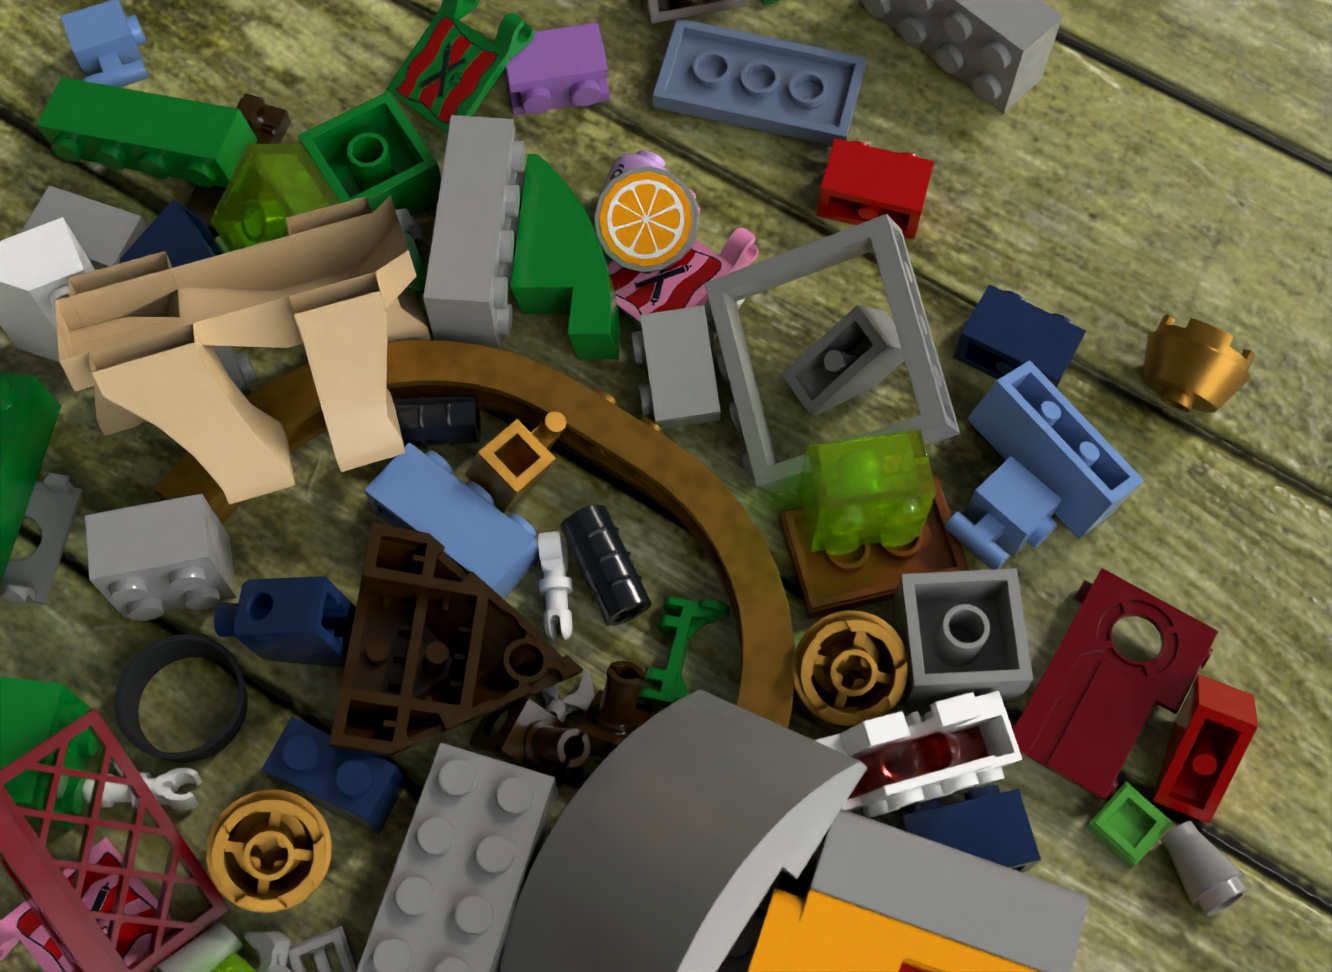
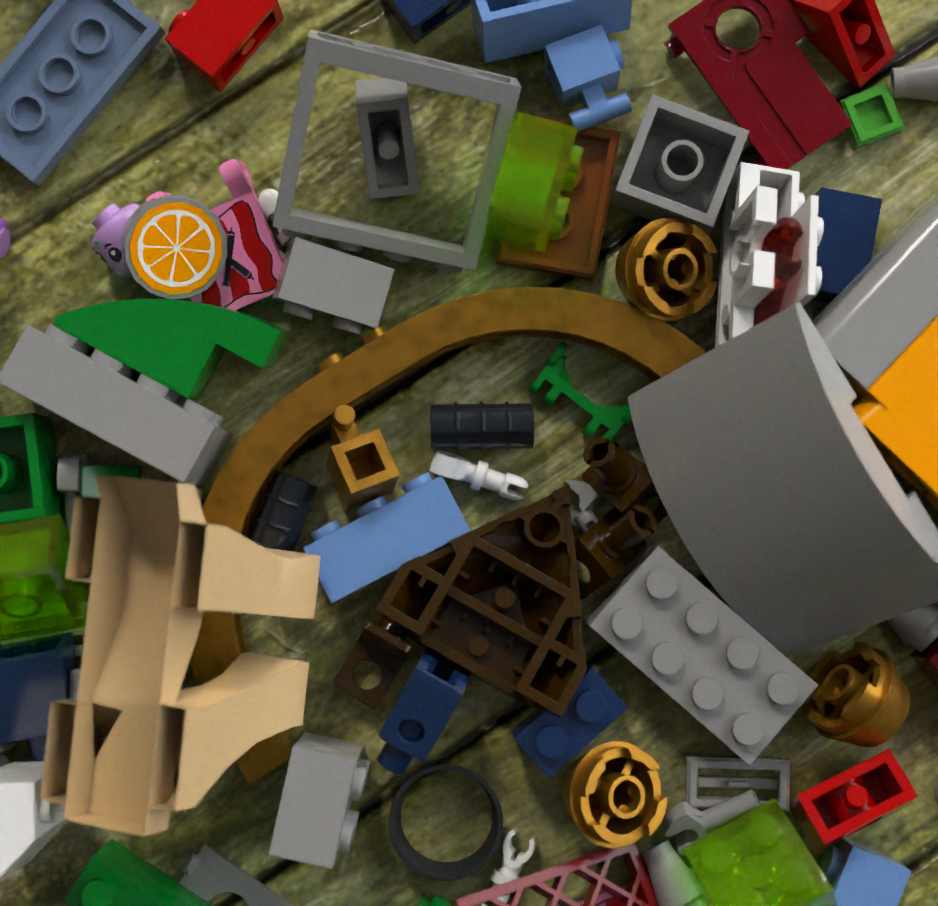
camera: 65 degrees left, 20 degrees up
none -> dark brown bracket [333,617,412,709]

